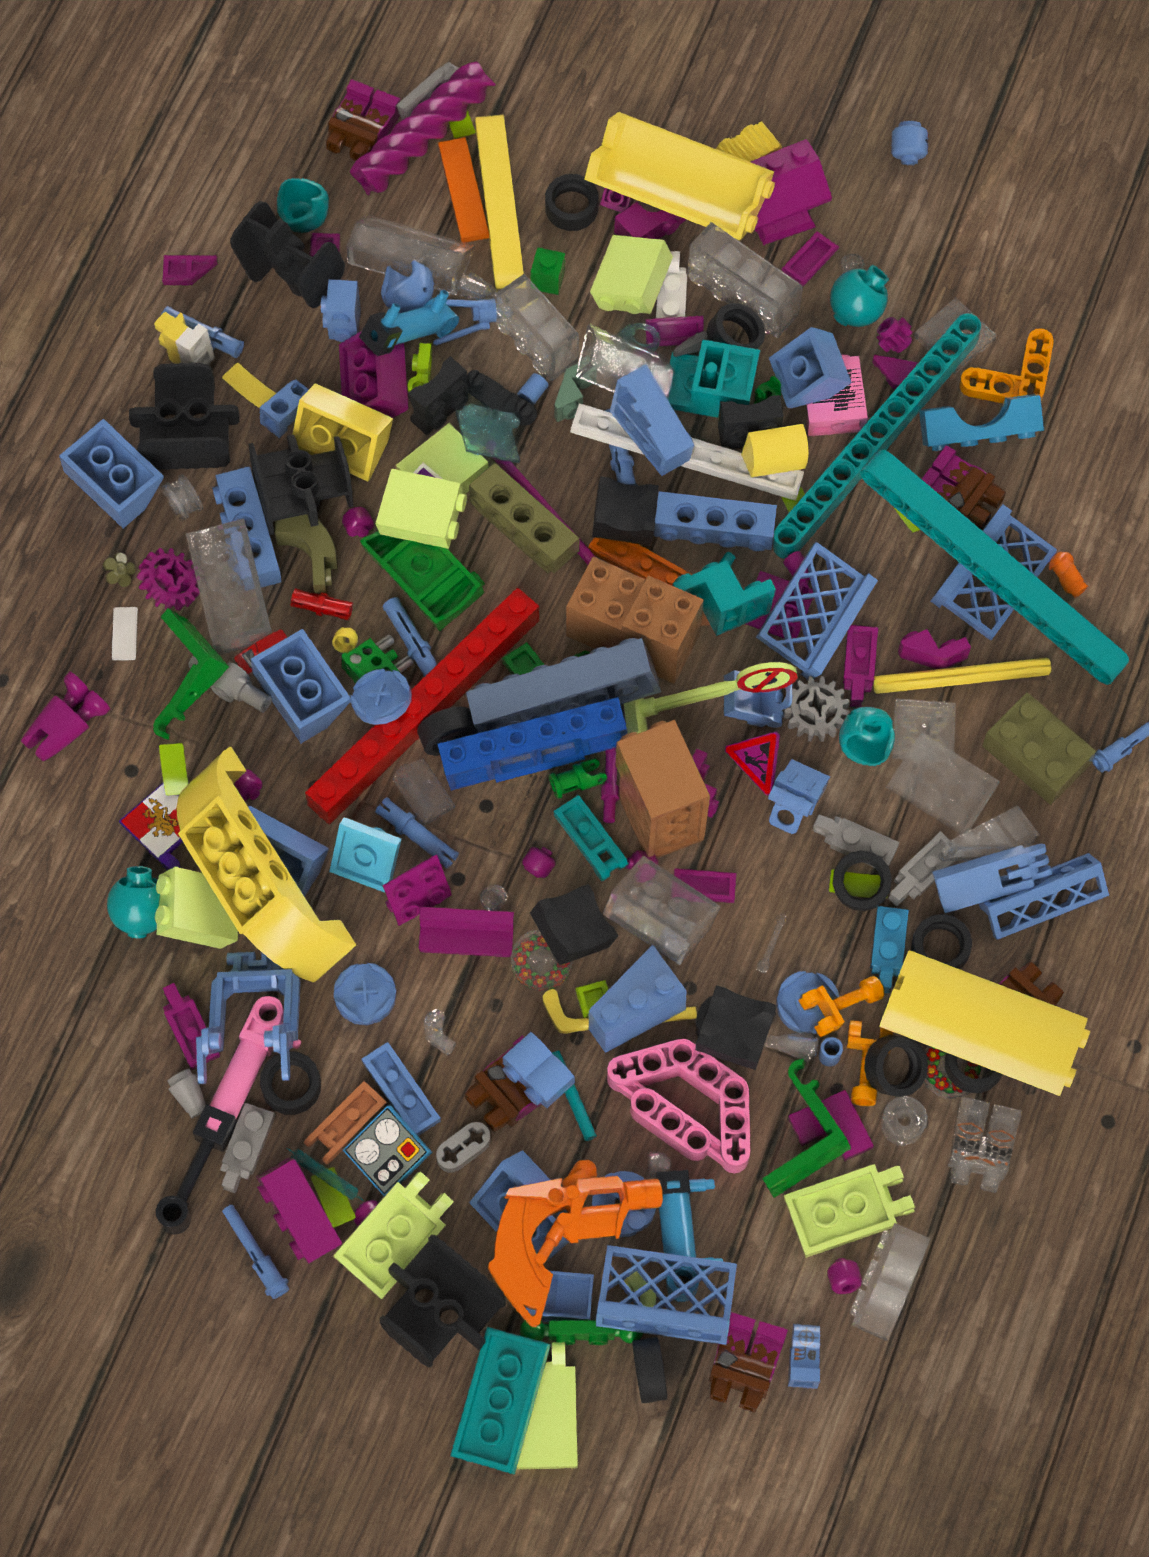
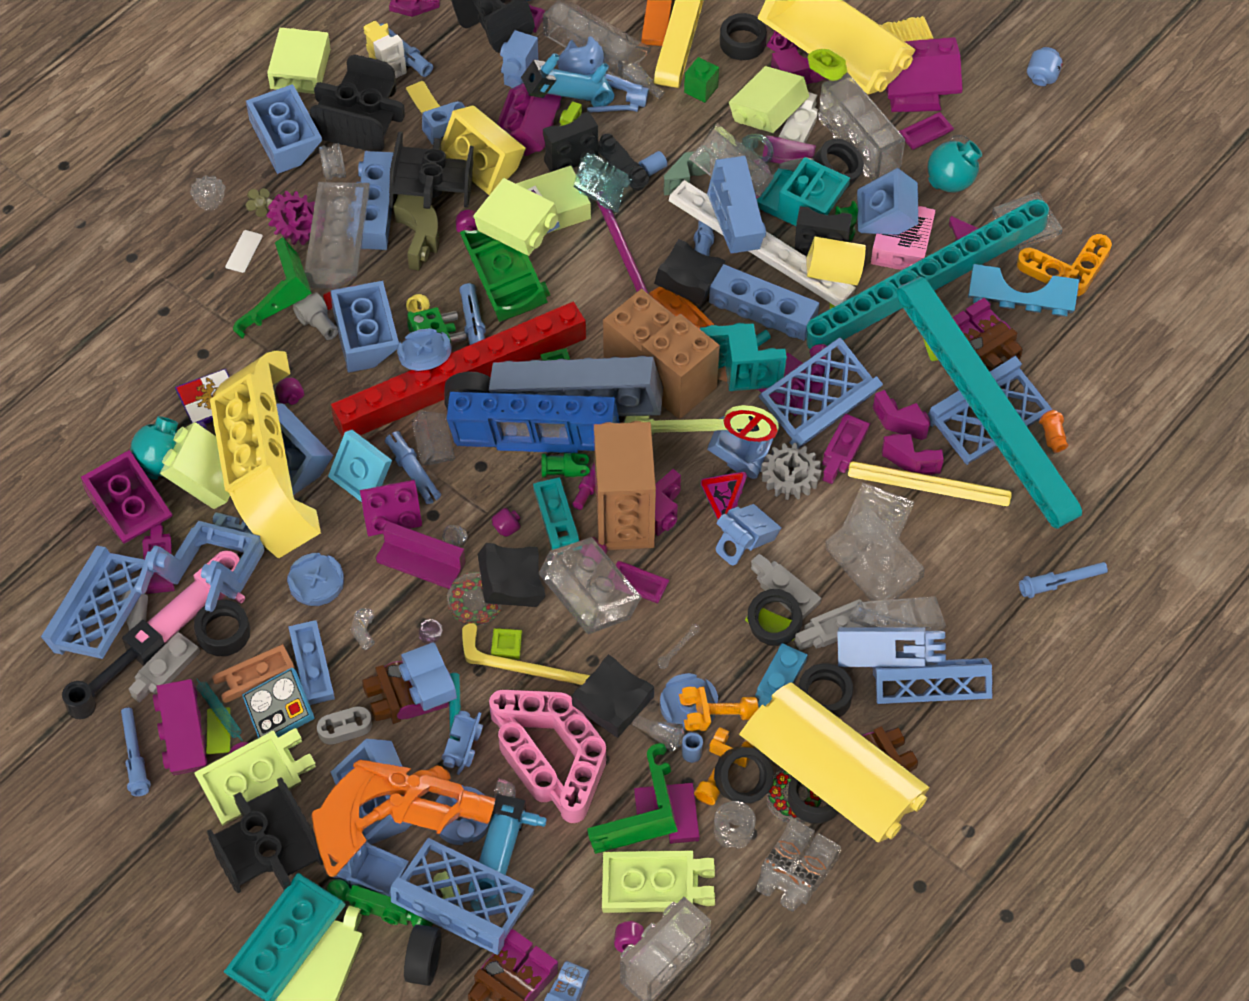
camera: 20 degrees right, 10 degrees down
magenta piece [21,671,111,761] -> none
lime sticker [159,743,188,796] -> none
red pin [290,588,354,621] -> none
olive brick [469,462,579,574] -> none
clear brick [496,274,579,382] -> none
medium blue wedge [589,944,686,1053] -> none
teal piece [839,707,895,766] -> none
magenta gear [876,317,913,353] -> none
olive brick [982,692,1096,805] -> none
none -> medium blue fence [41,546,154,659]
none -> magenta slope [81,450,172,544]
none -> clear piece [190,175,226,211]
none -> yellowish green brick [267,28,331,94]
none -> hinge [418,619,443,644]
none -> medium blue hinge [442,711,483,775]
none -> lime plate [808,49,847,81]
none -> magenta slope [873,390,930,440]

